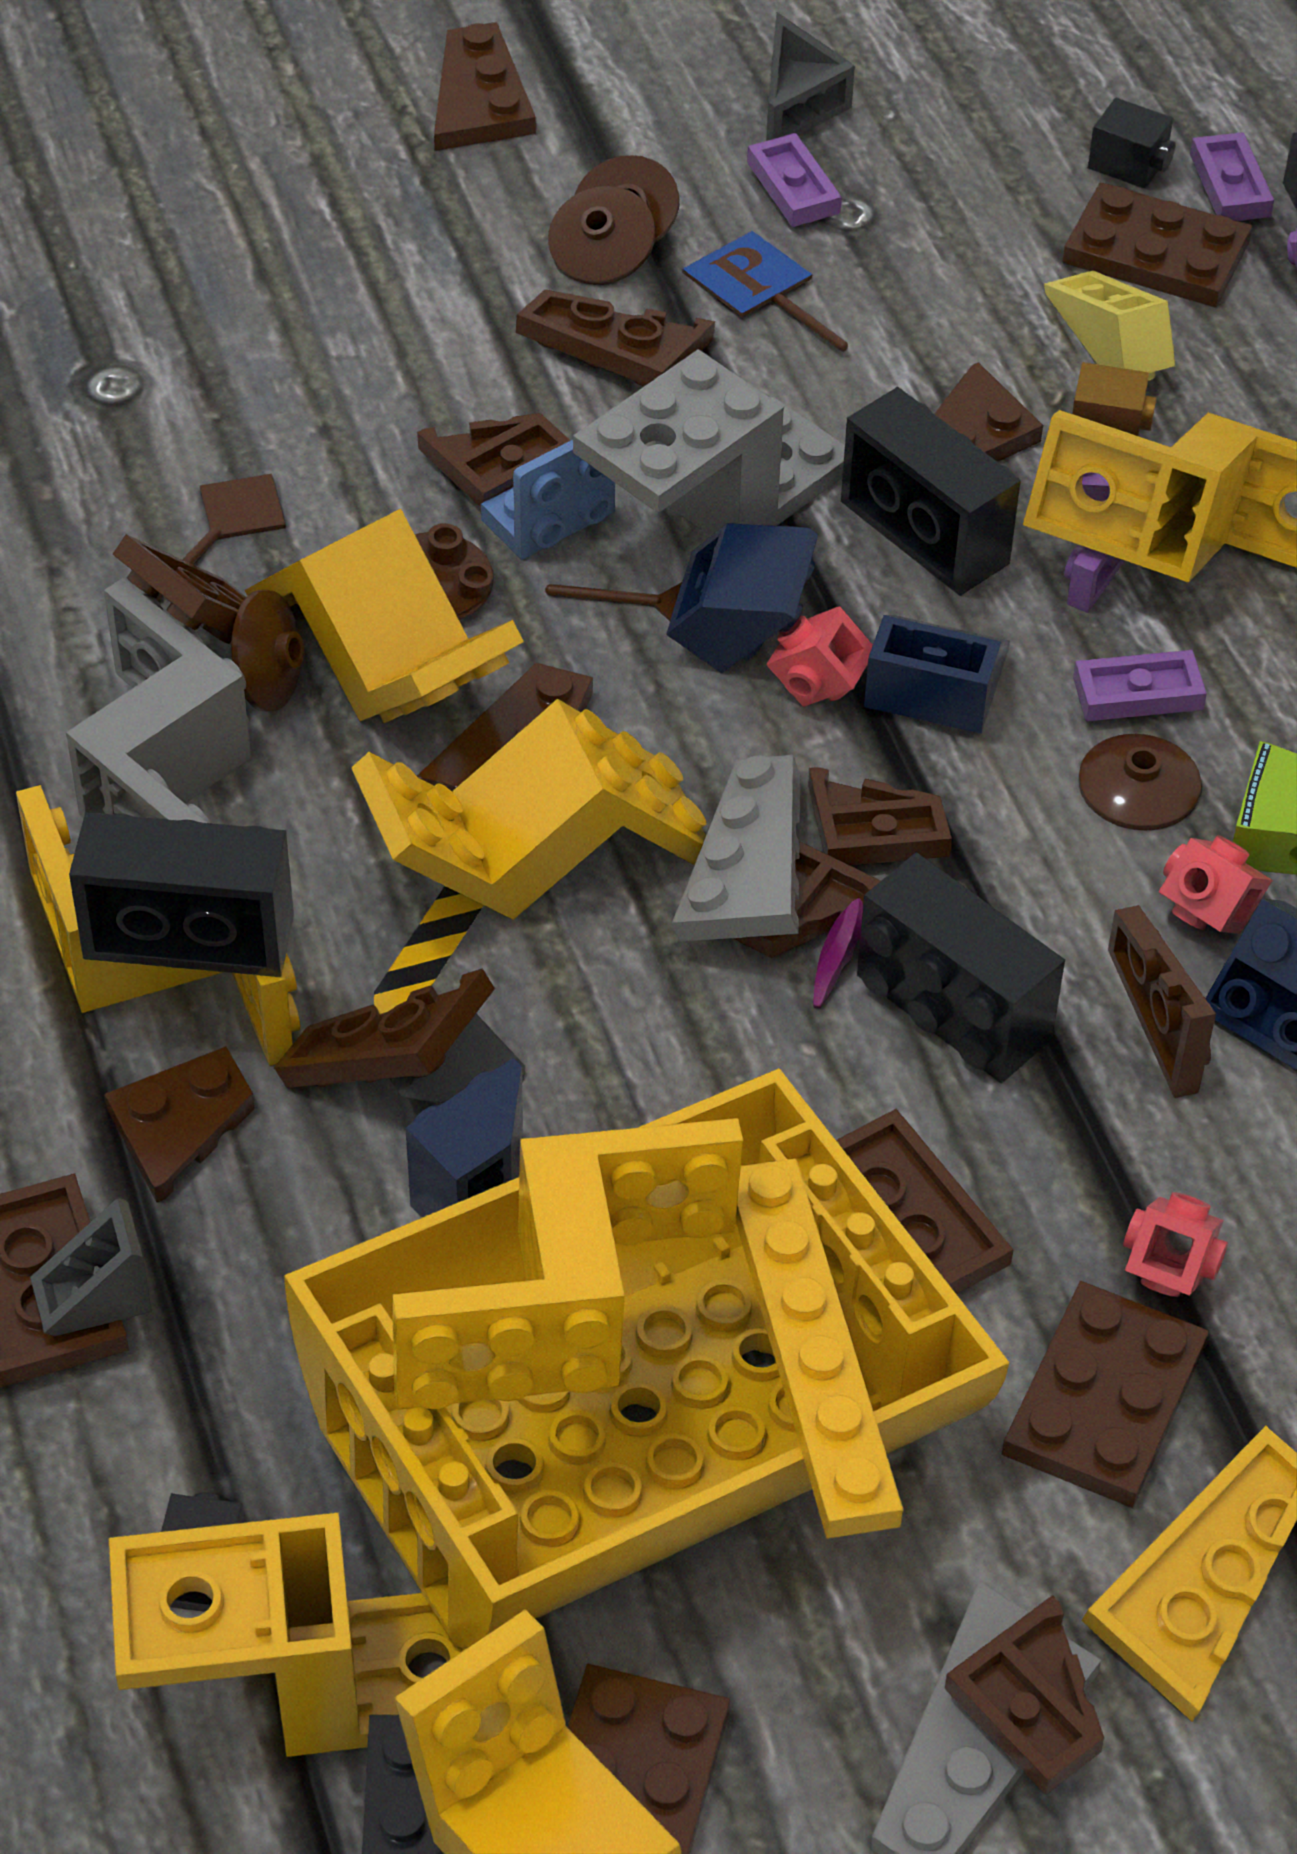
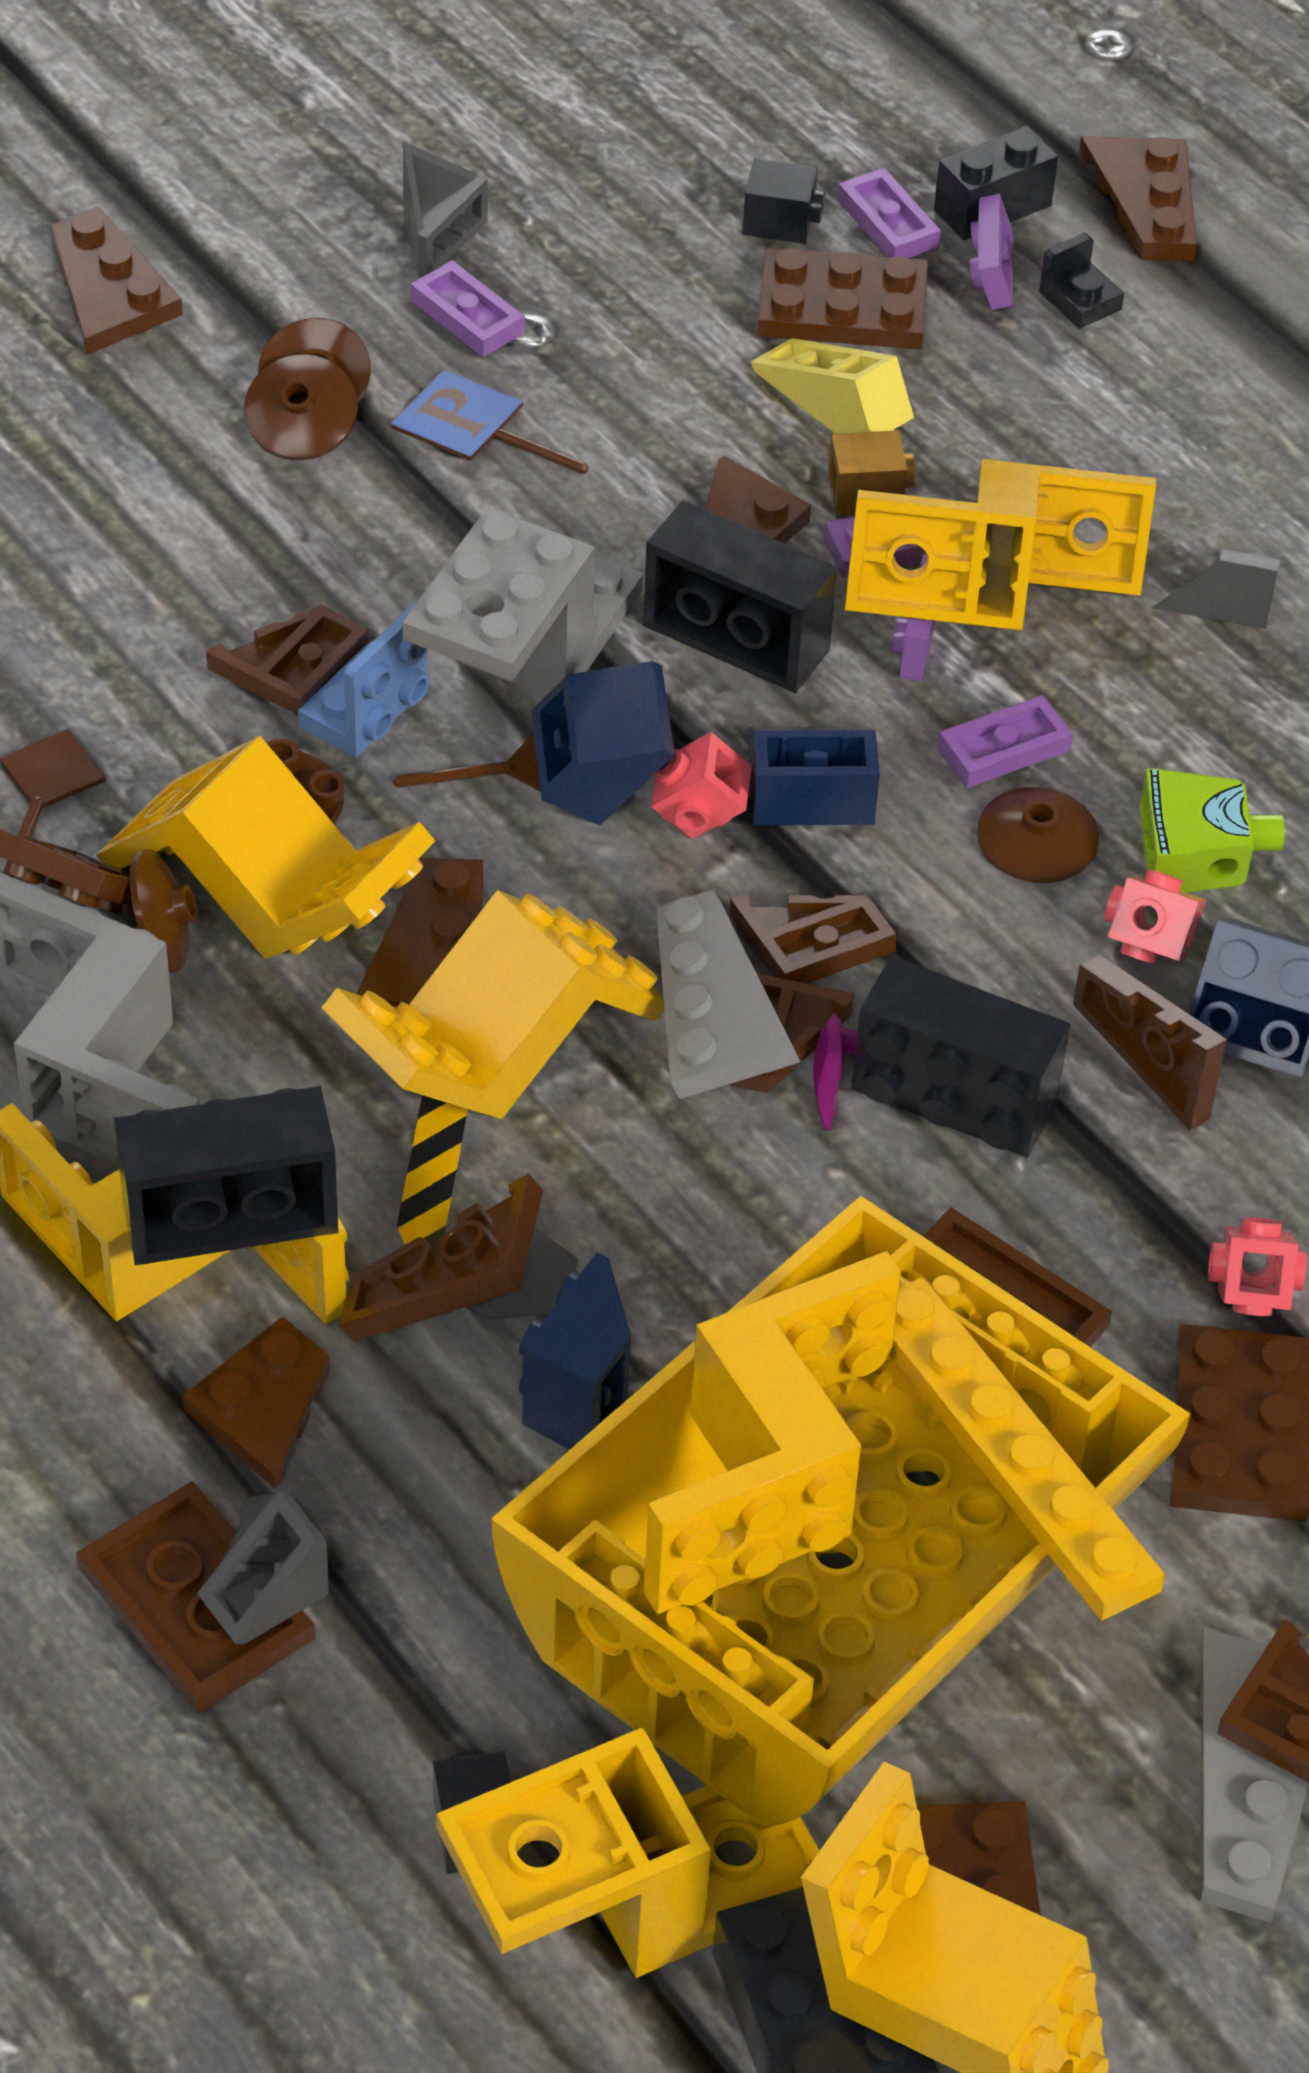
camera: 20 degrees left, 0 degrees up
reddish brown wing [515,289,716,386] -> none

